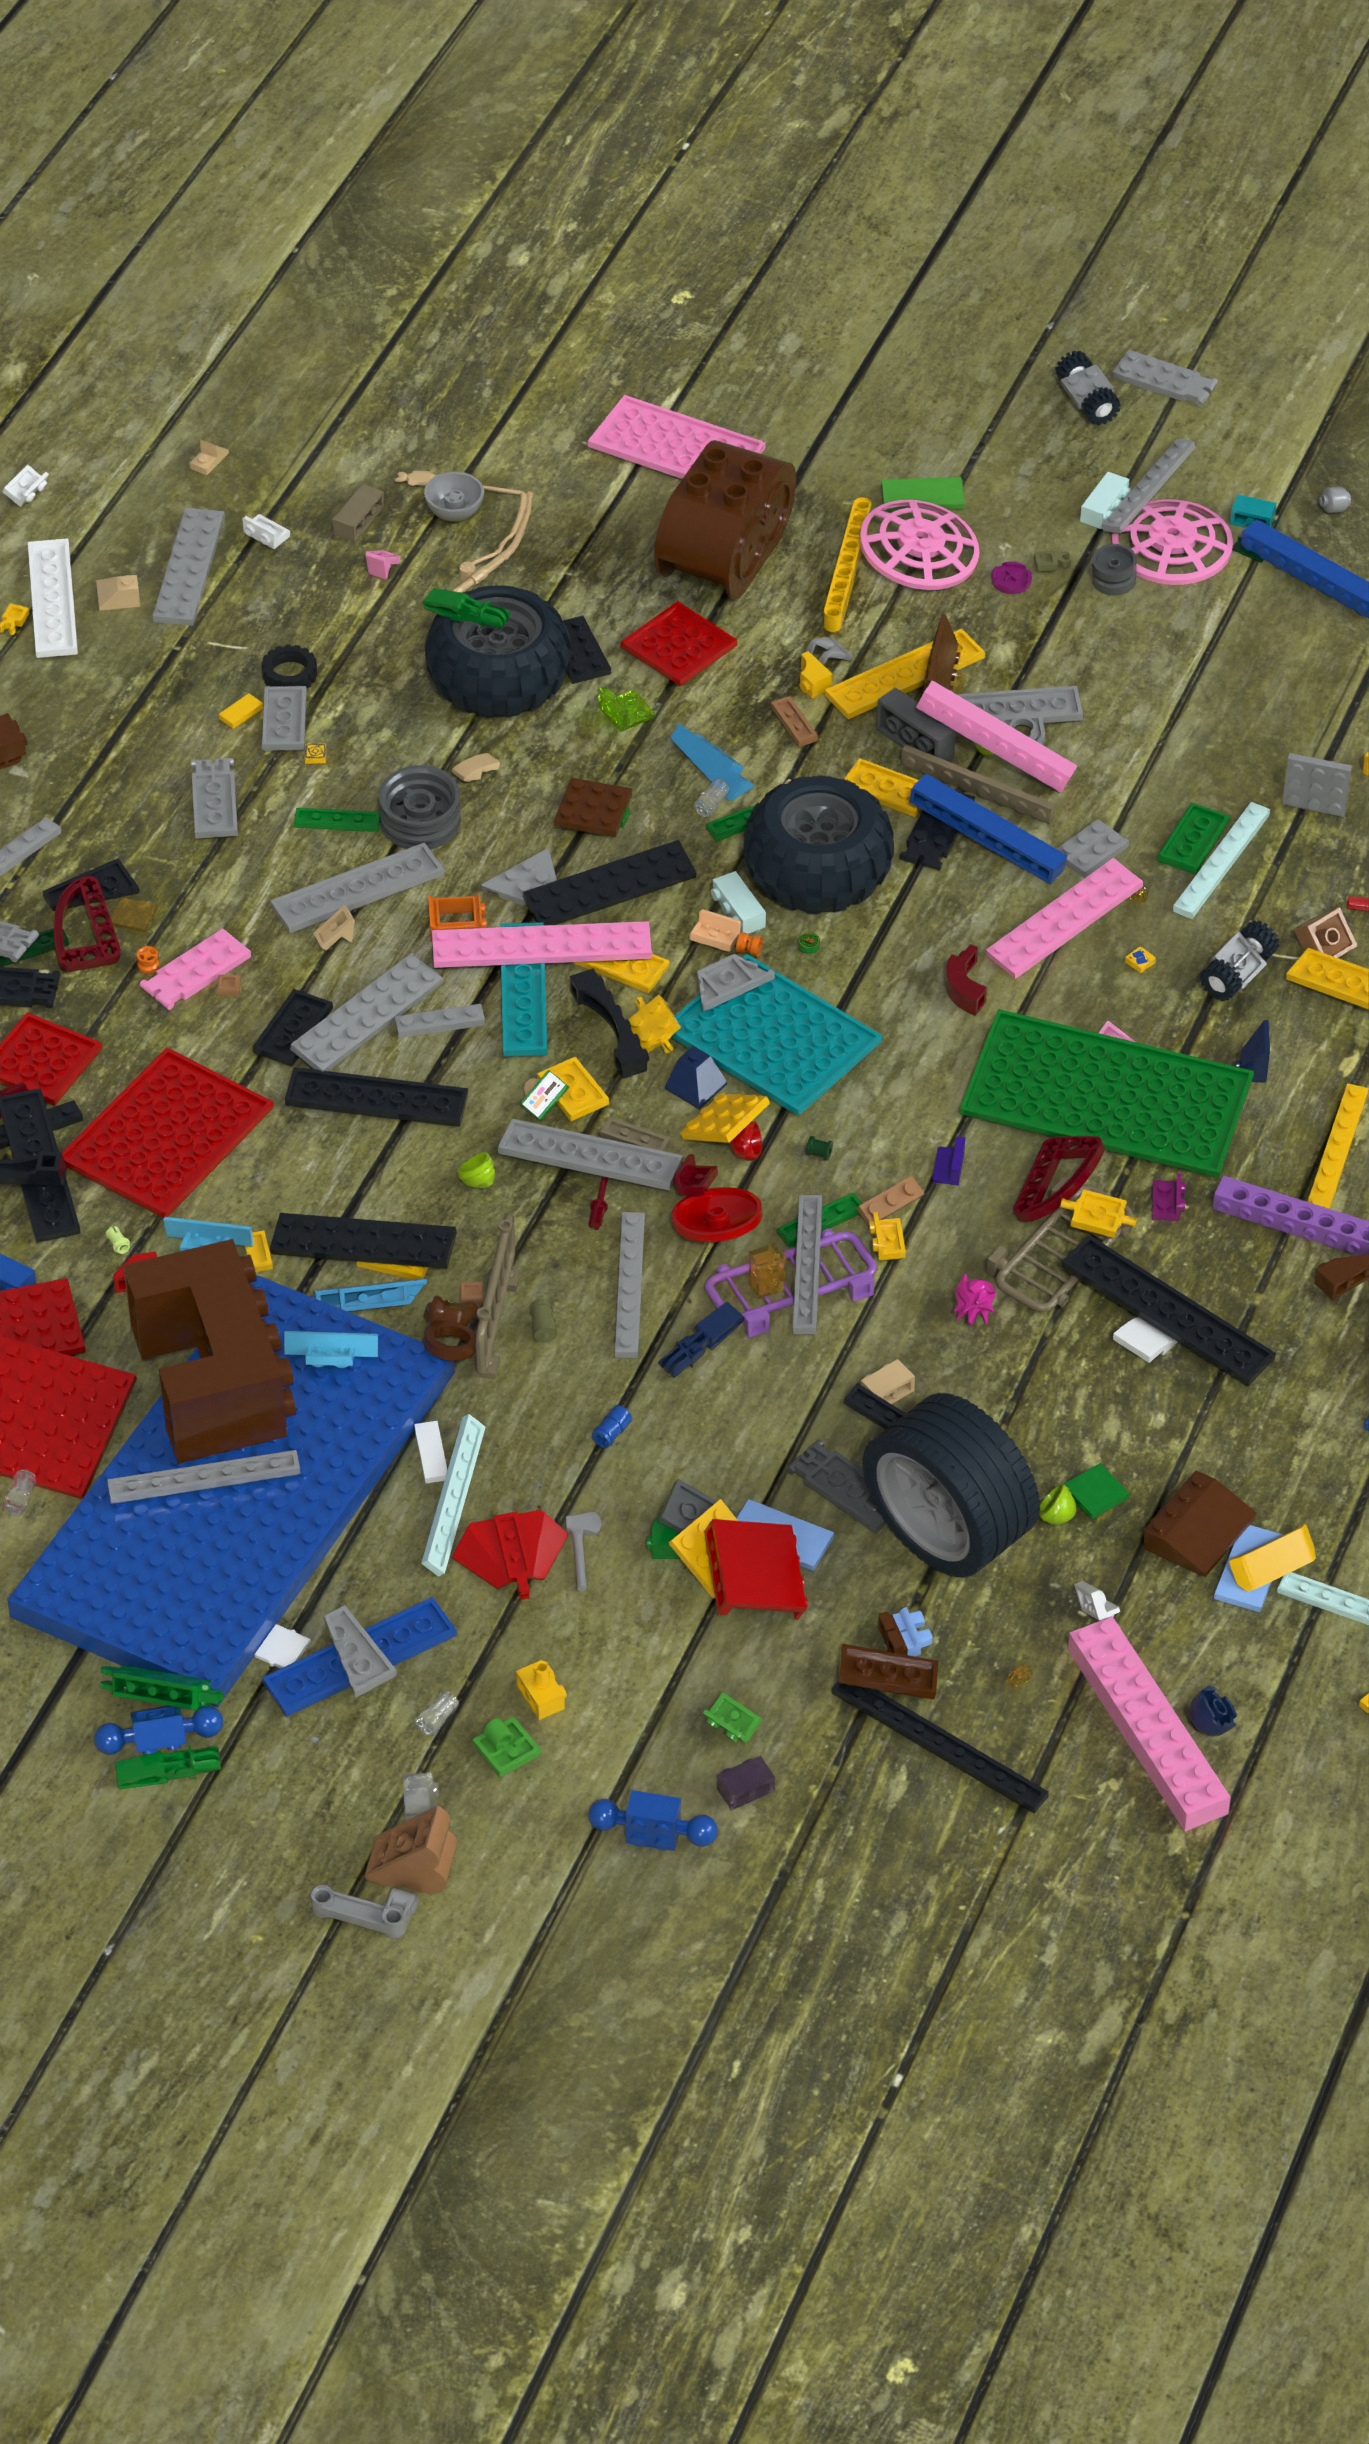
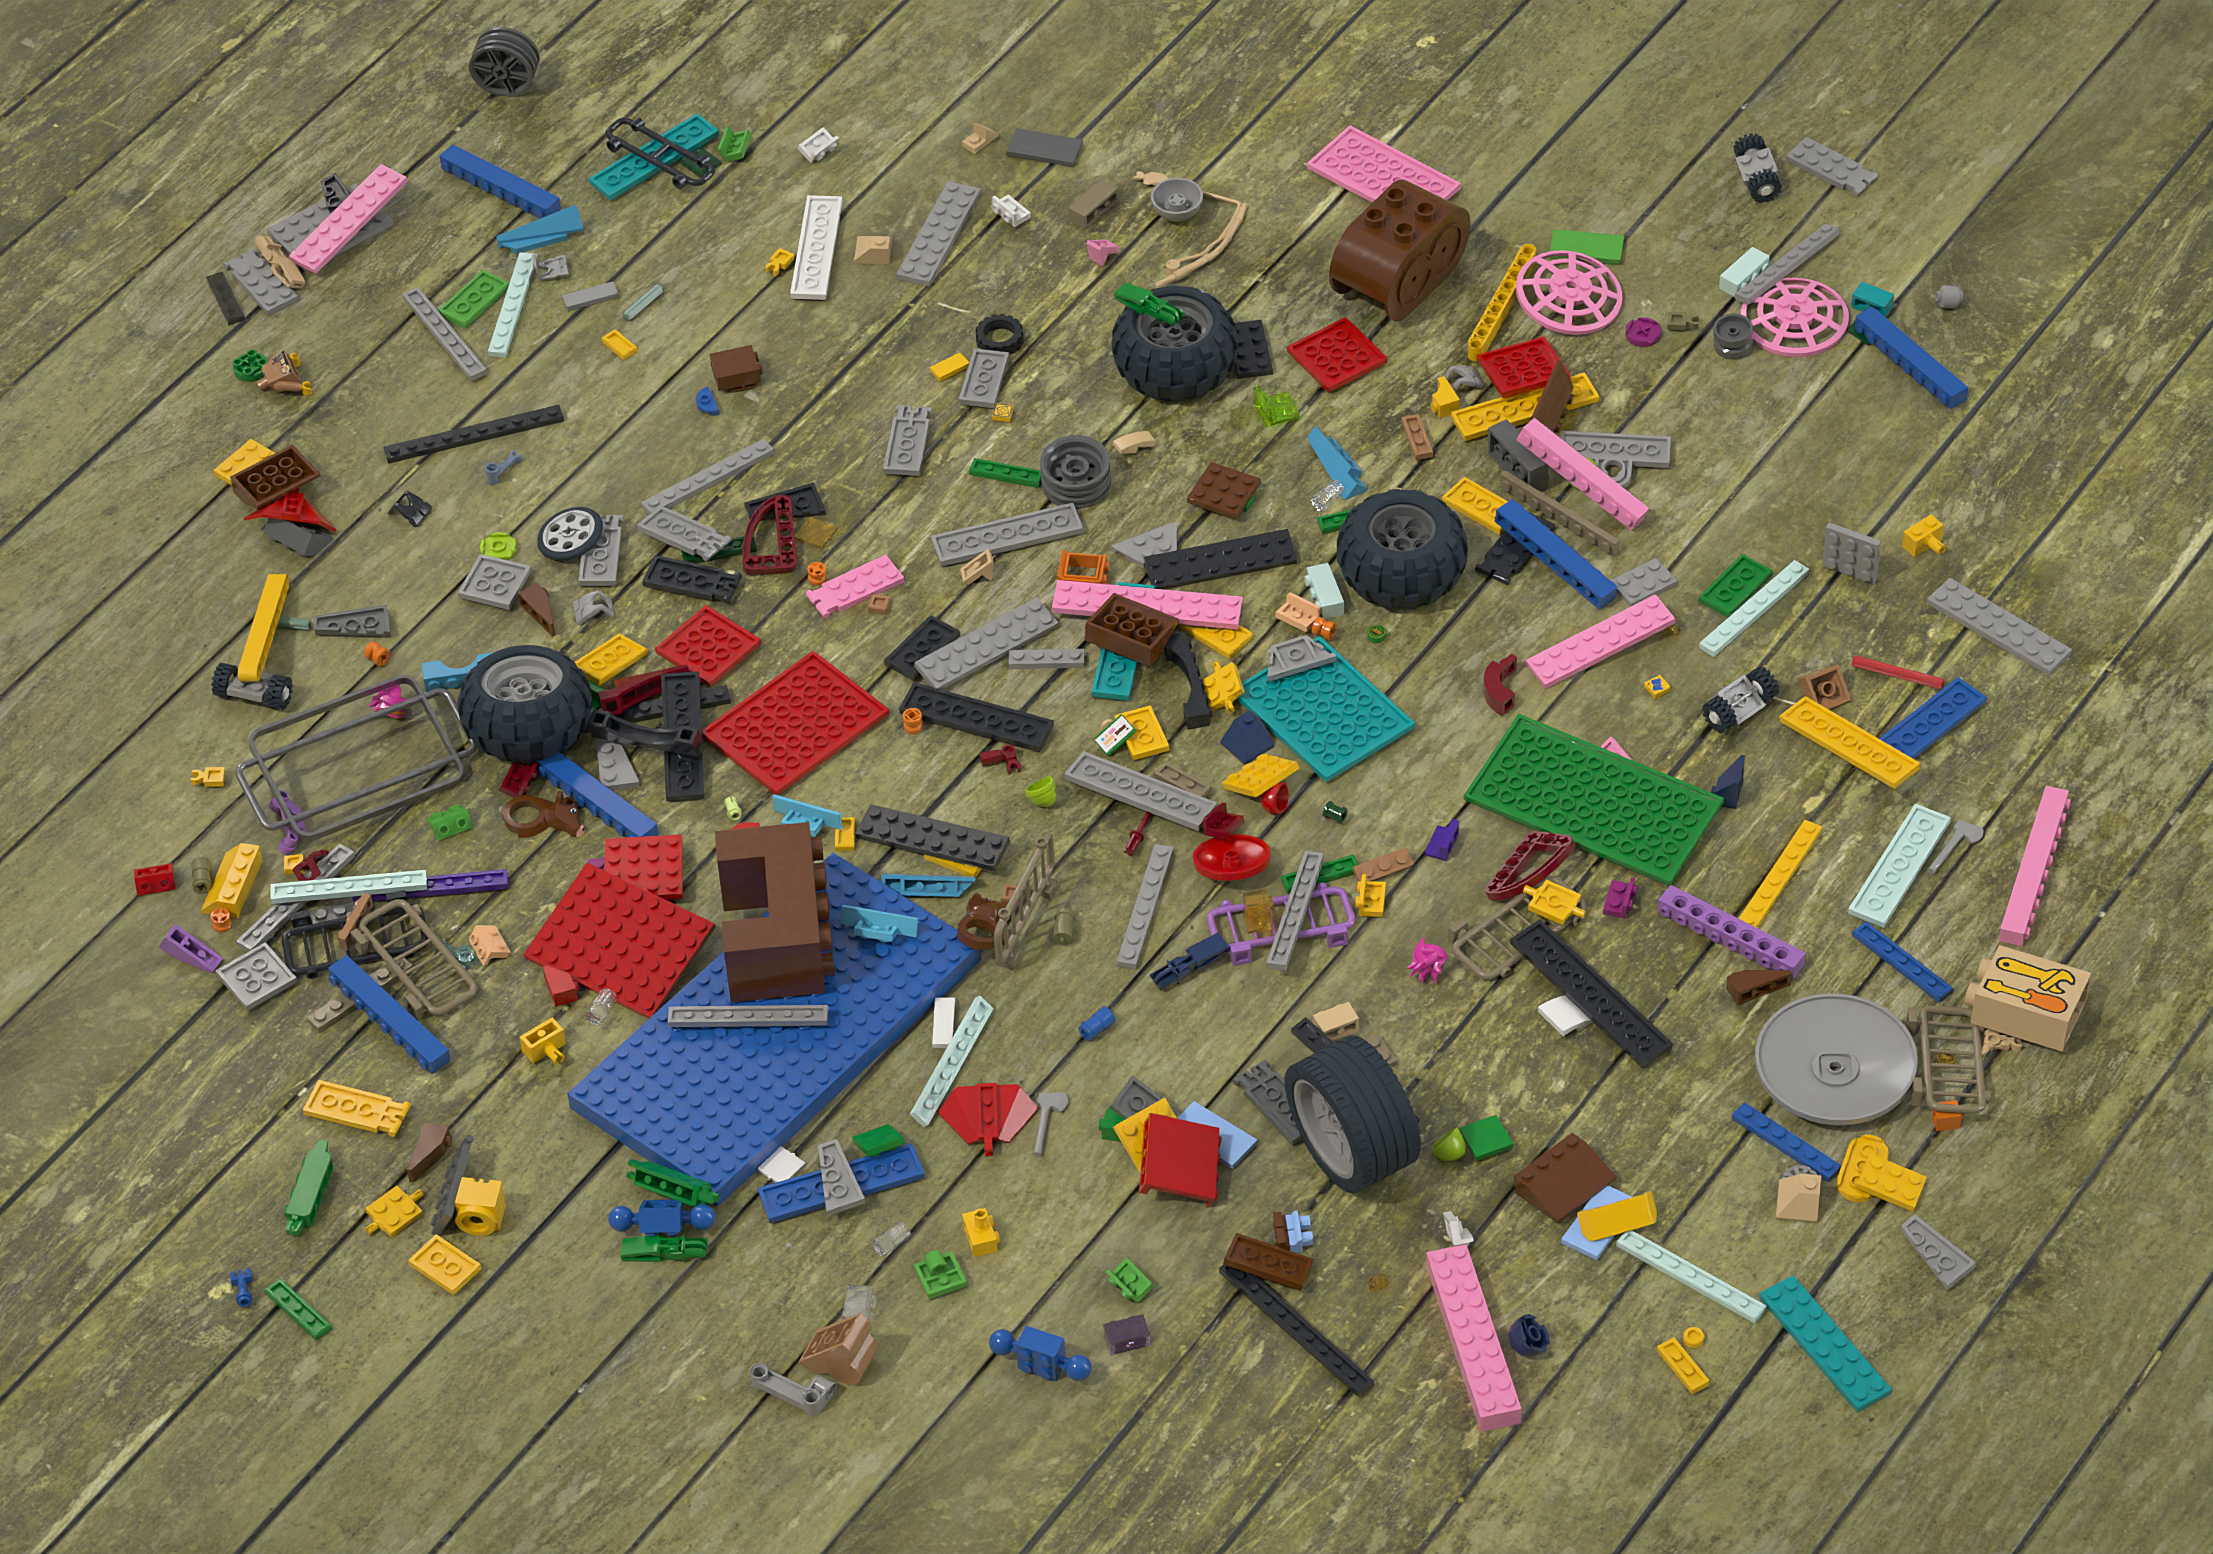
camera: 15 degrees right, 0 degrees up
none -> green tile [852,1124,905,1157]
none -> orange wheel [903,708,923,735]
none -> dark red bar [979,744,1021,775]
none -> dark grey tile [1006,128,1083,167]
none -> reddish brown slope [1085,593,1179,666]
none -> red plate [1477,336,1571,398]

